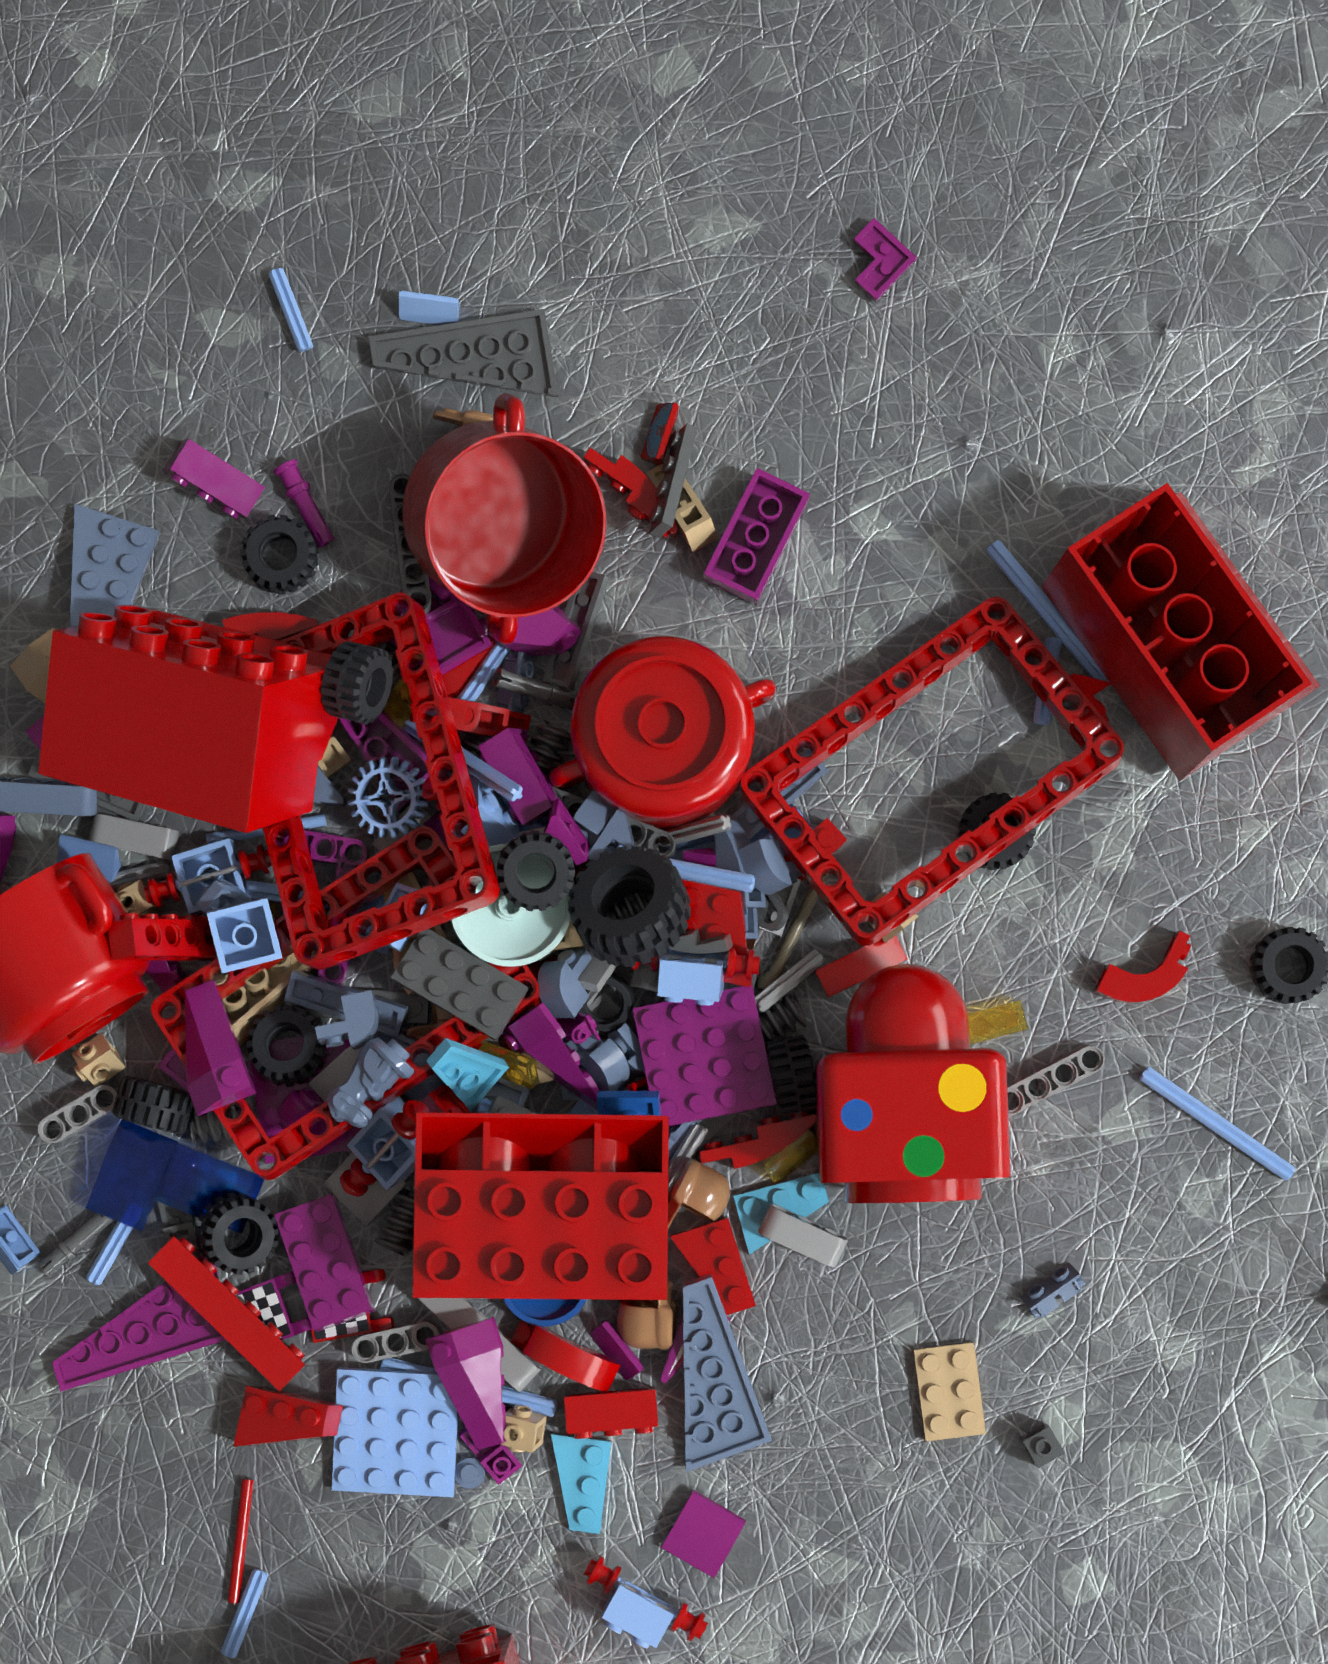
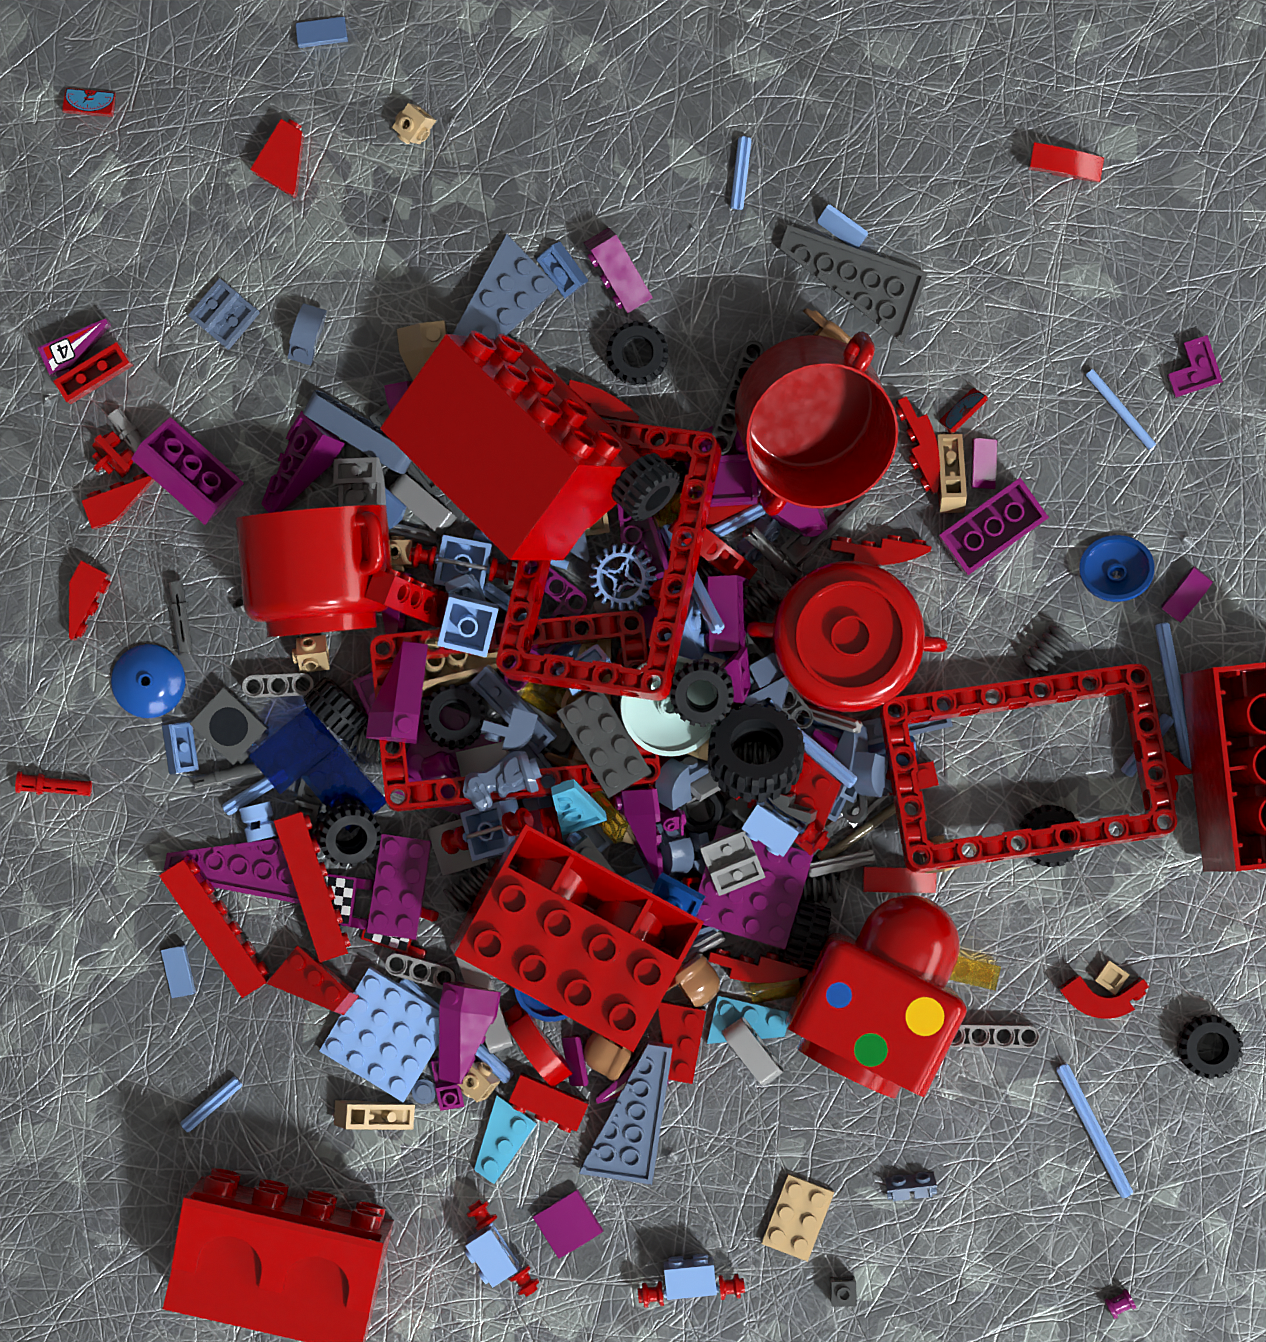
camera: 30 degrees right, 5 degrees up
red bar [227,1479,254,1604] -> none
magenta pin [273,459,335,548] -> none
dark grey plate [649,423,697,539] -> none
none -> red brick [159,855,270,998]
none -> light blue slope [161,945,196,998]
none -> dark grey brick [190,688,269,765]
none -> light blue wheel [239,801,278,842]
none -> light grey slope [333,457,386,507]
none -> tan slope [334,1100,415,1130]
none -> clear yellow slope [521,682,566,723]
none -> medium blue slope [536,242,588,299]
none -> light blue brick [637,1254,745,1308]
none -> light grey slope [699,829,765,896]
none -> red slope [829,535,932,566]
none -> slope [970,438,997,489]
none -> dark grey piece [1022,625,1077,677]
none -> red slope [1028,142,1104,183]
none -> blue dish [1079,535,1154,602]
none -> light blue bar [1086,369,1156,450]
none -> tan plate [1094,960,1129,995]
none -> magenta slope [1161,566,1213,623]

